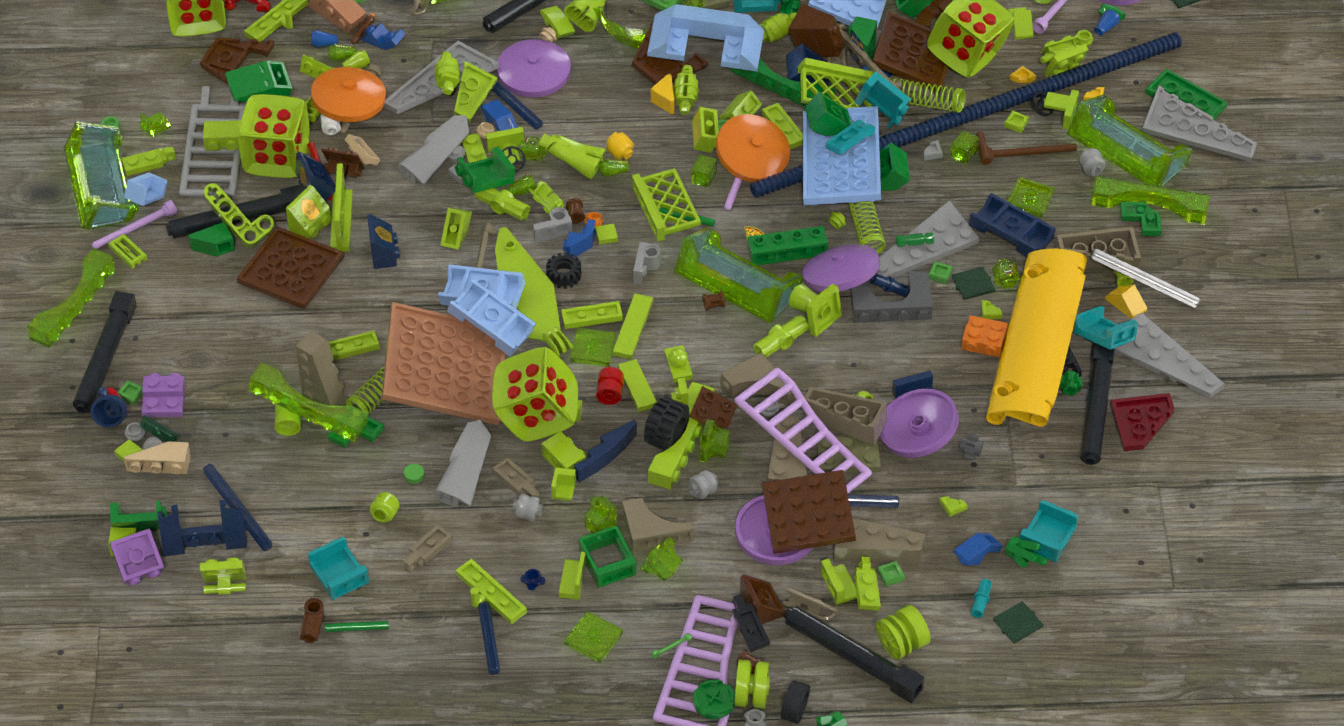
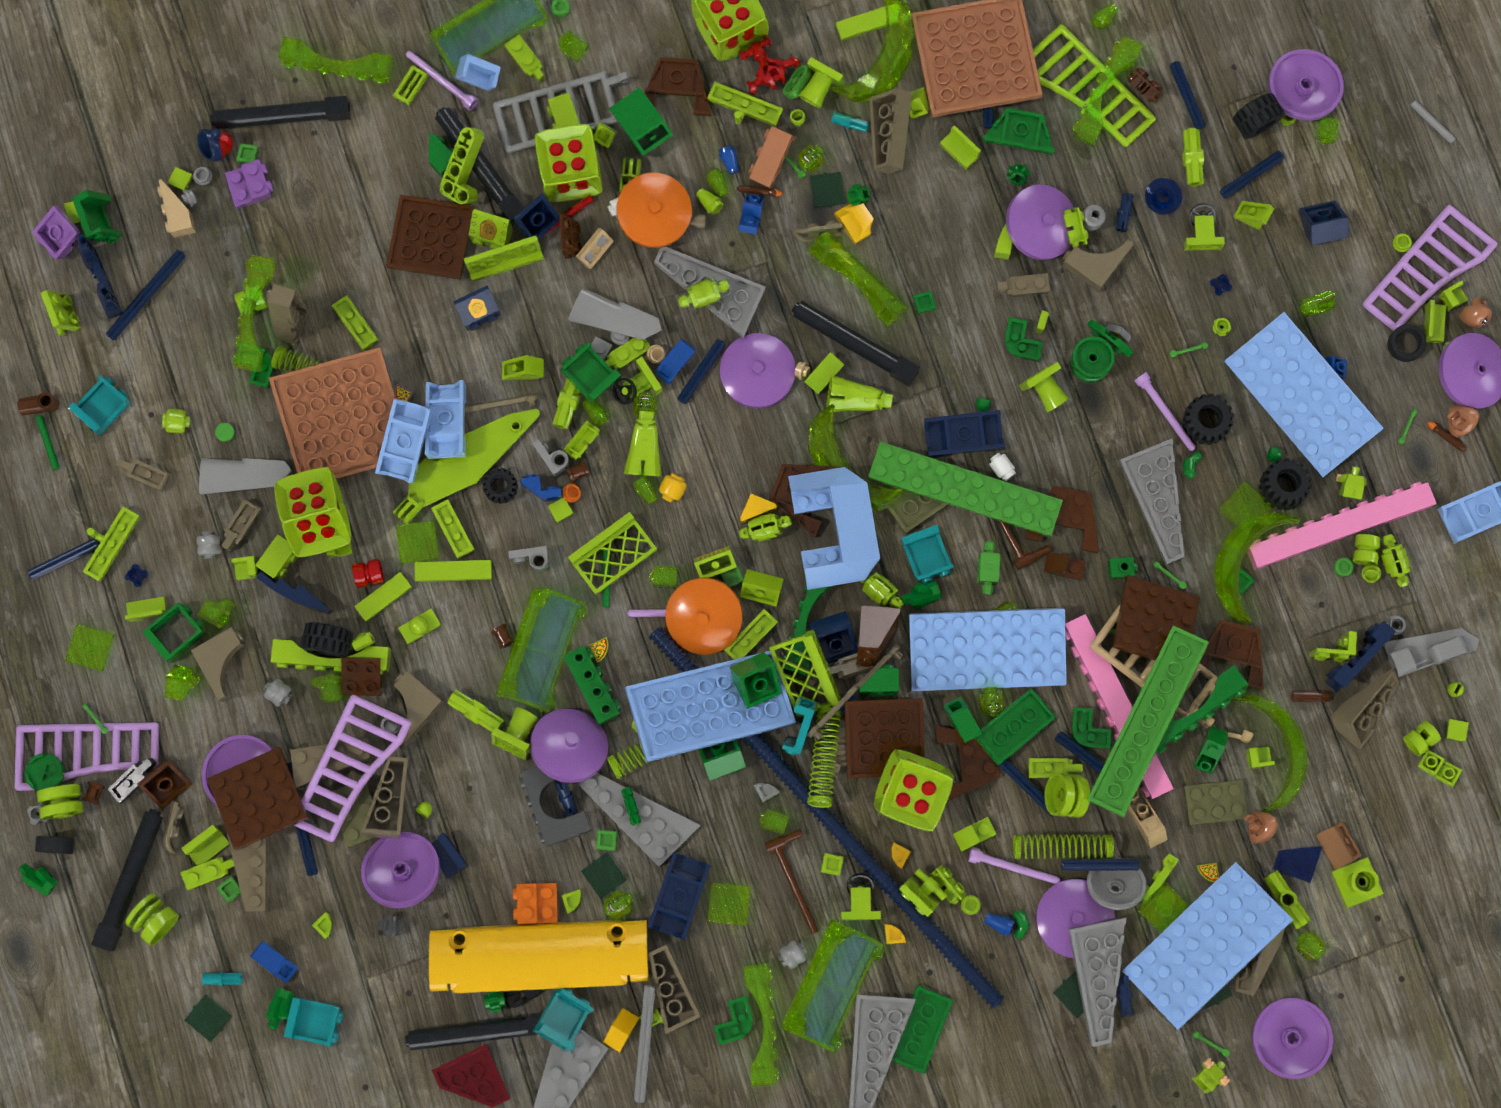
camera: 75 degrees right, 30 degrees up
clear green slope [139,415,181,442] -> none
lime hinge [300,55,334,79] -> none
lime wing [454,61,497,123] -> none
teal plate [826,120,876,155] -> none

